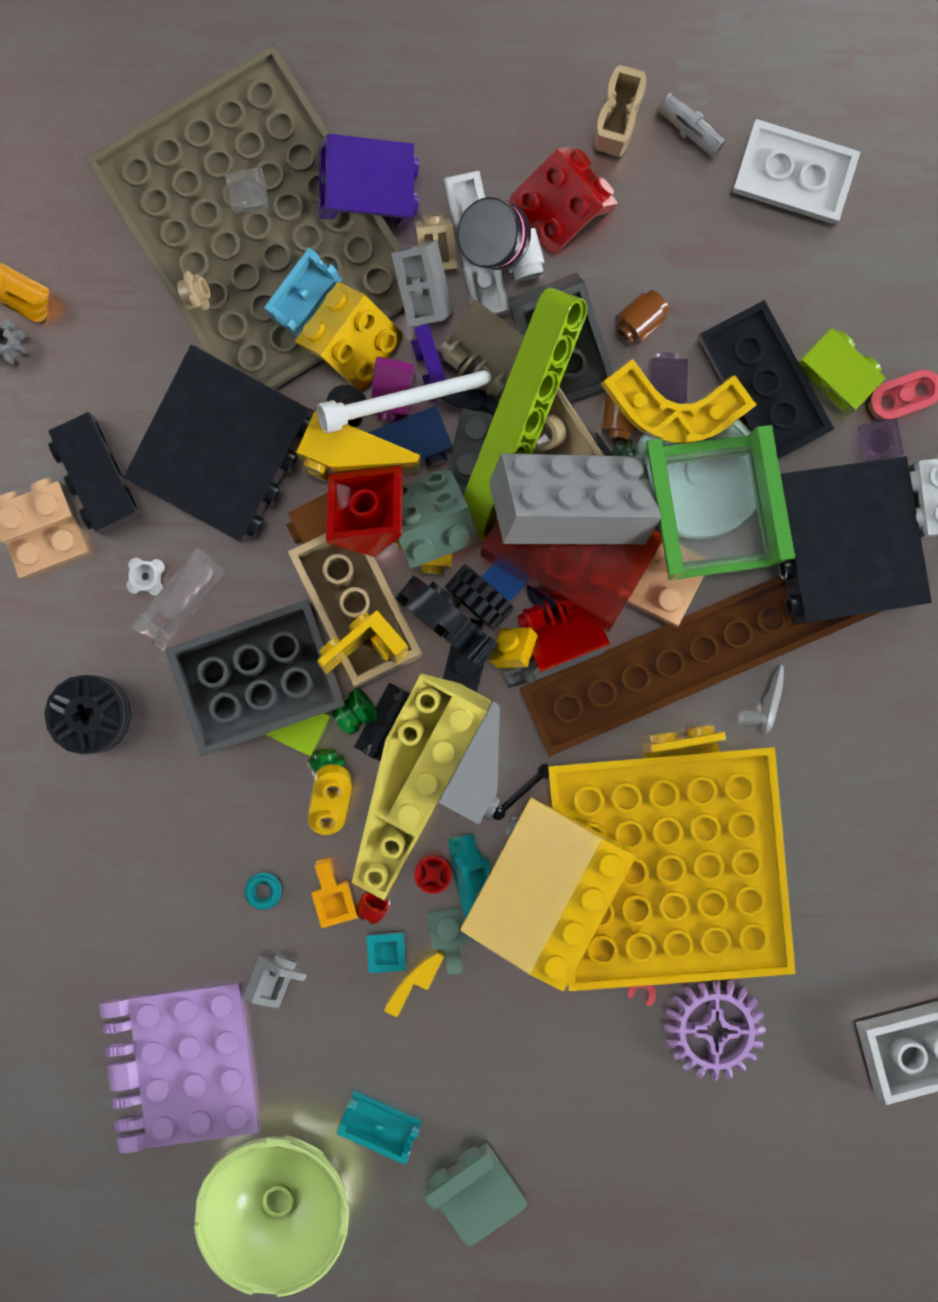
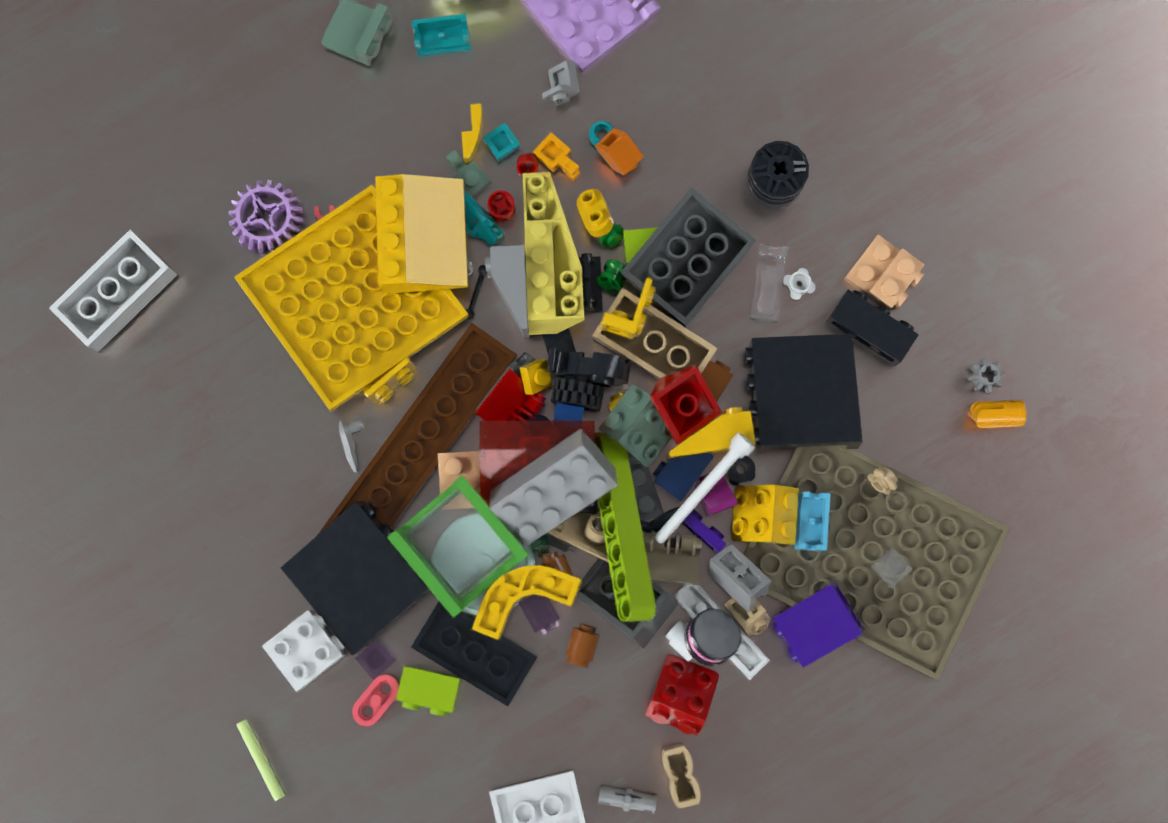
camera: 155 degrees right, 5 degrees down
none -> orange brick [595,128,644,175]

